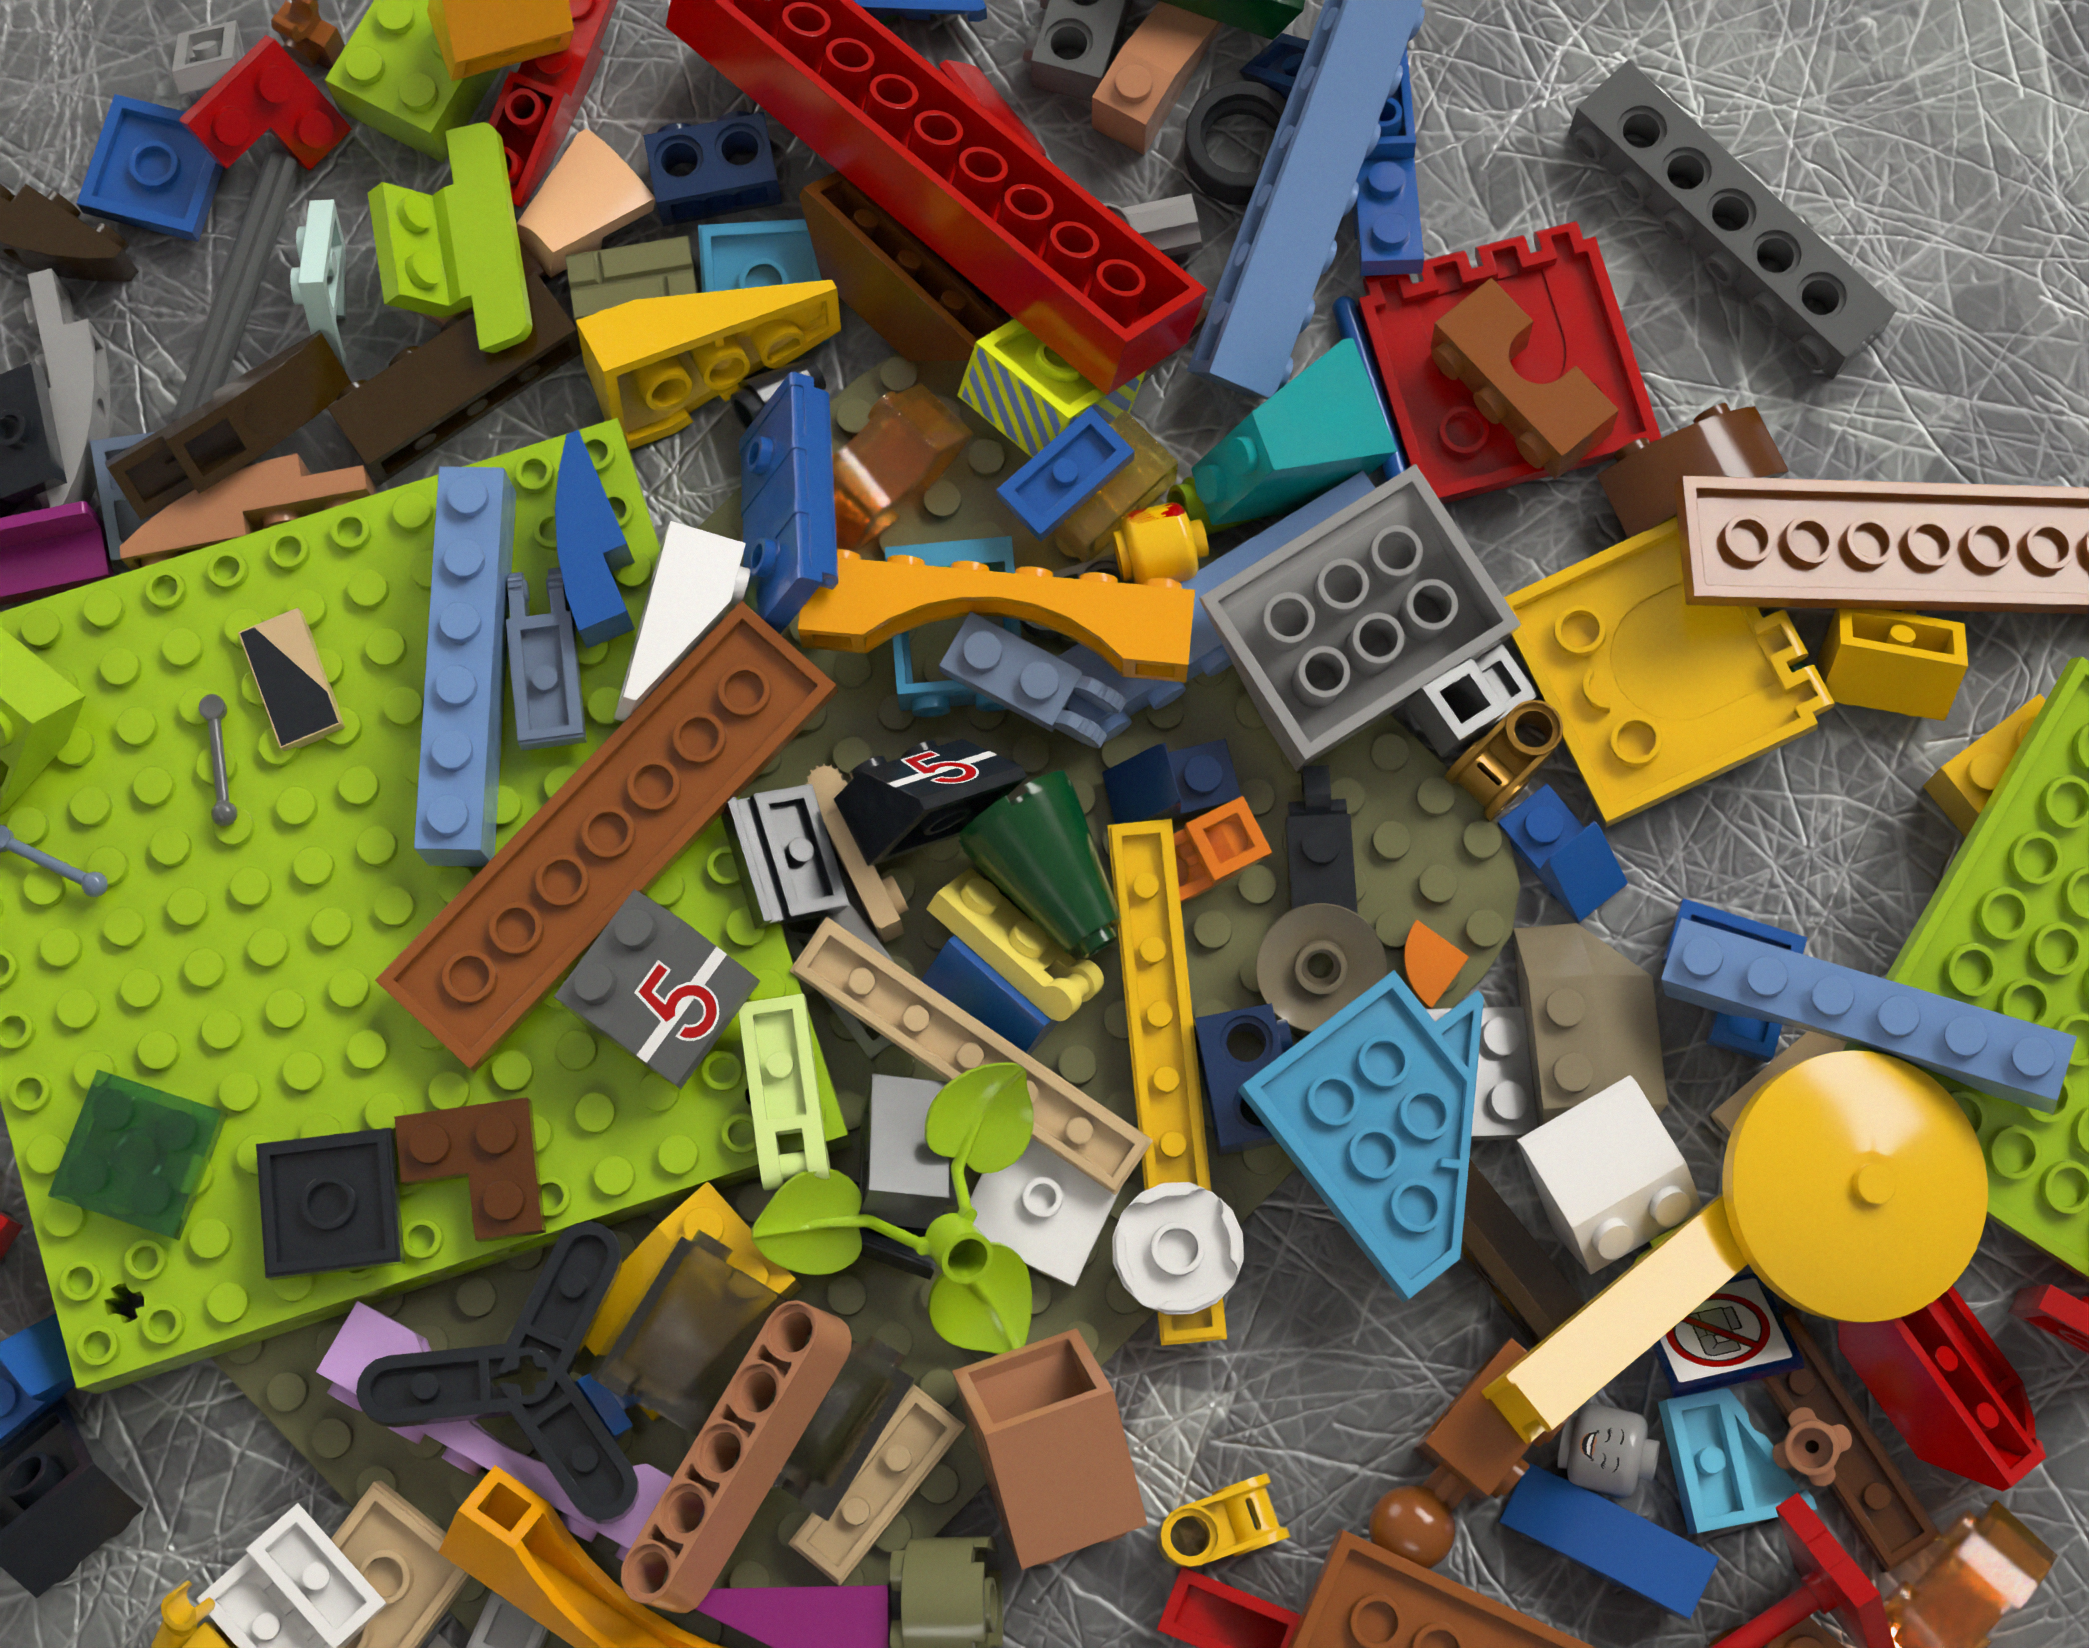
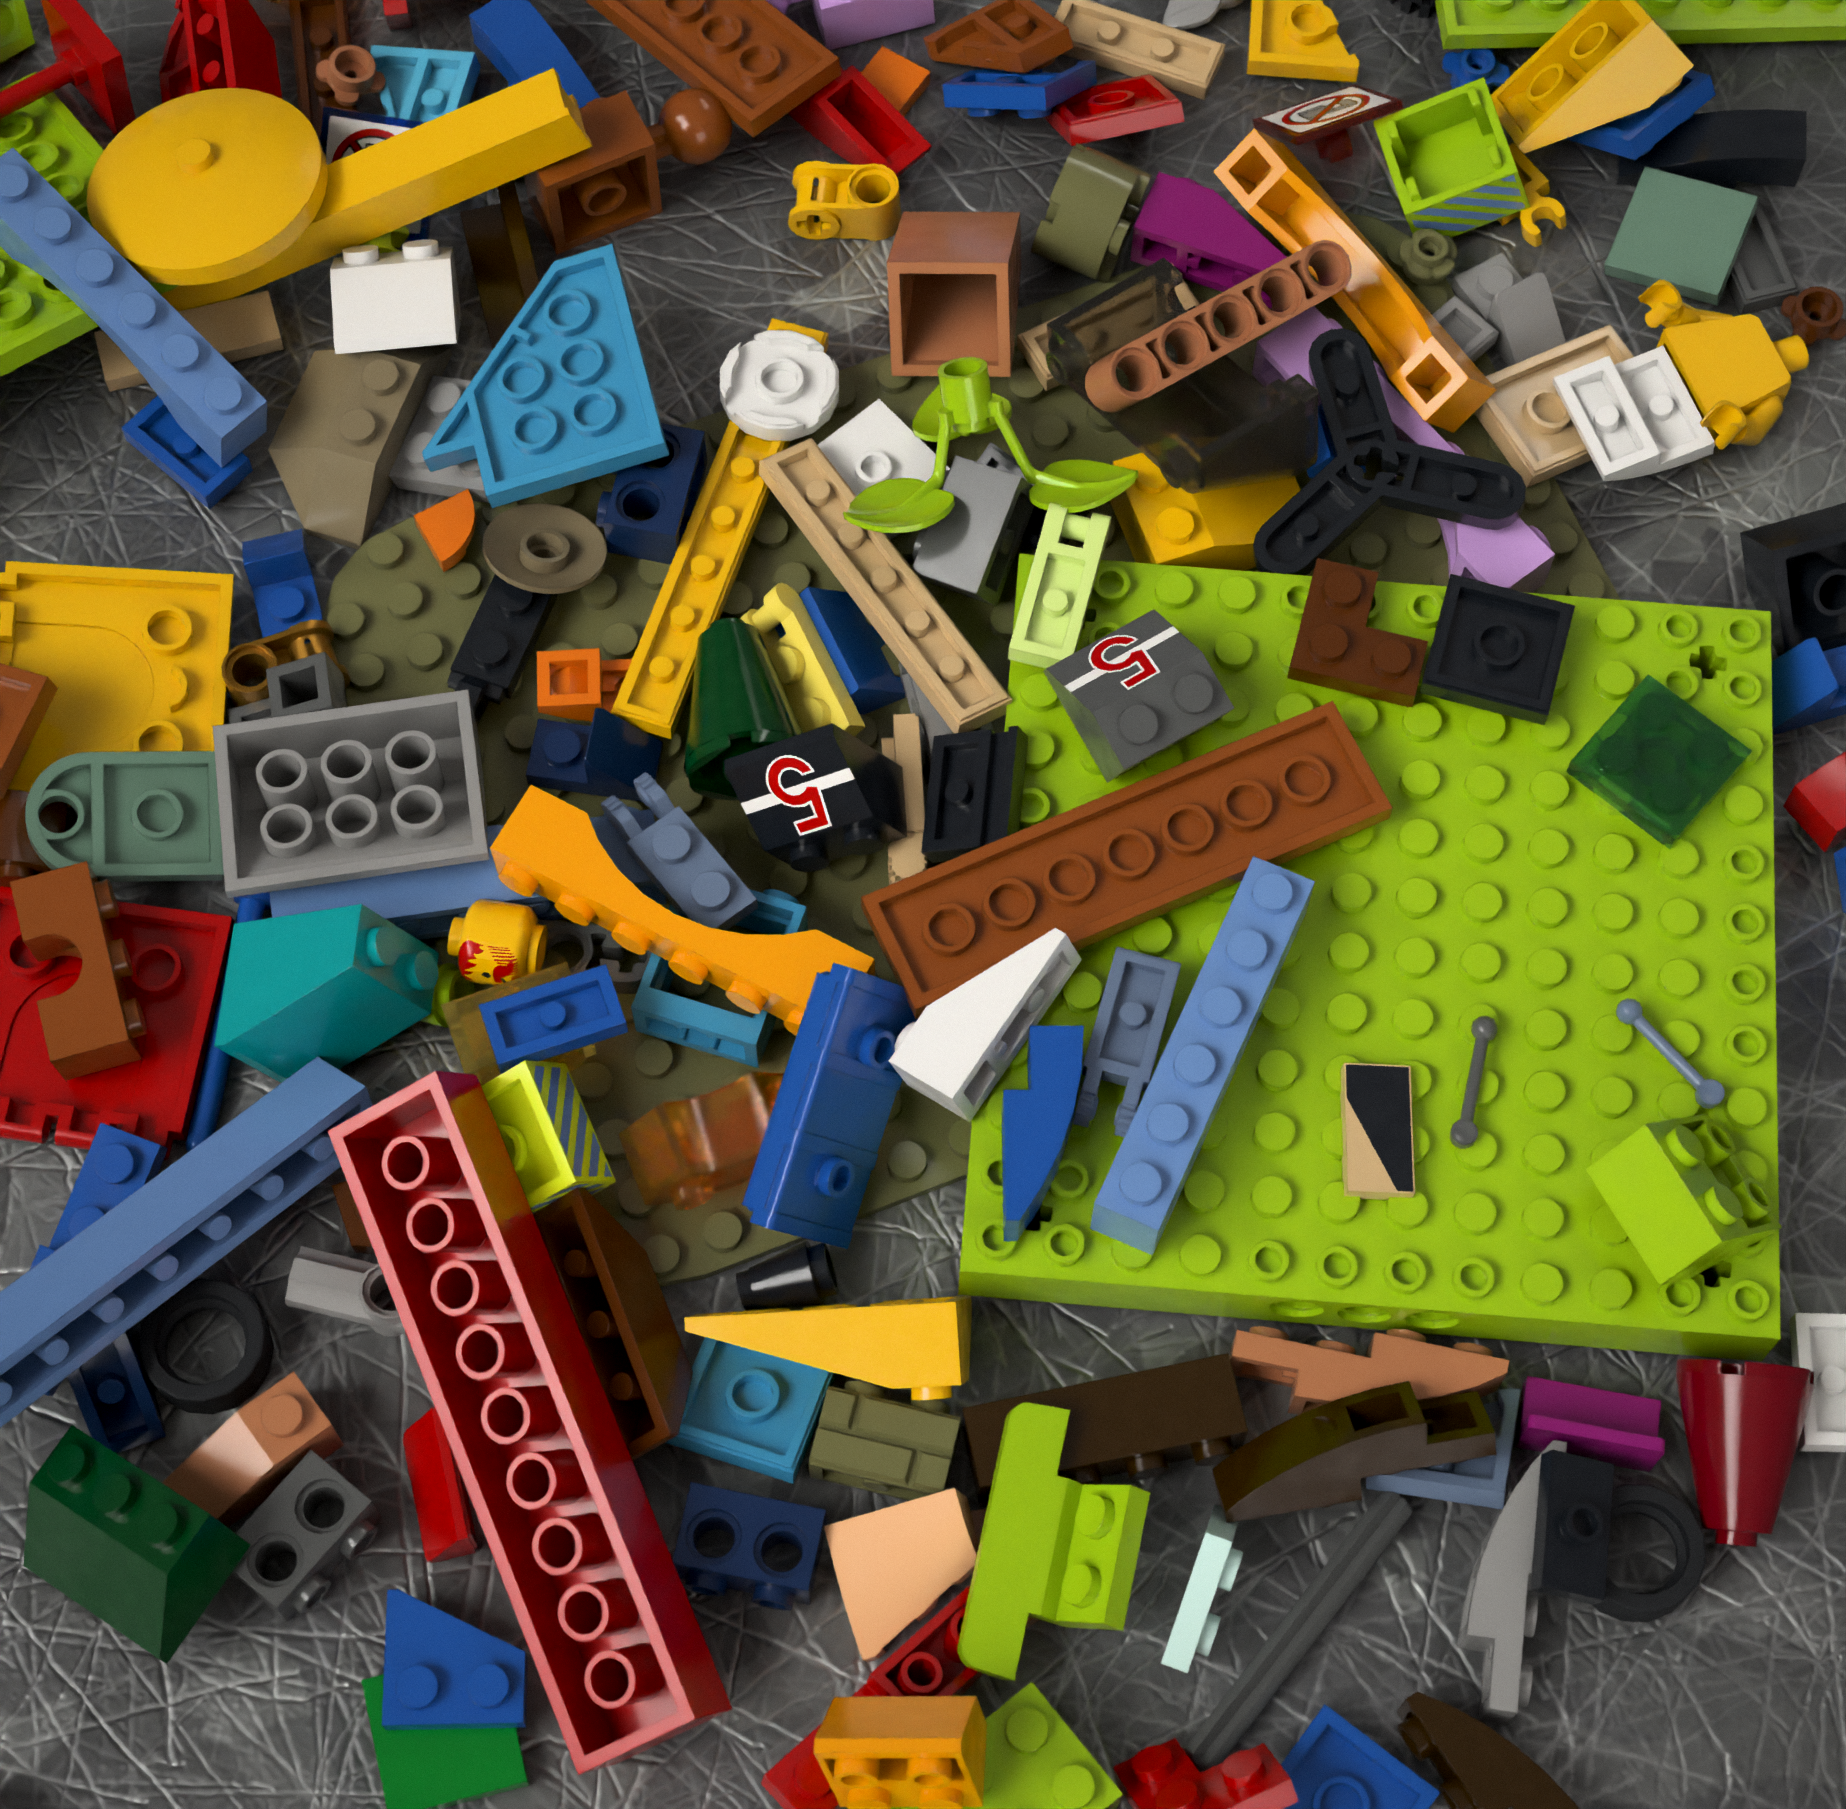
camera: 160 degrees left, 10 degrees down
none -> sand green tile [25,751,224,882]

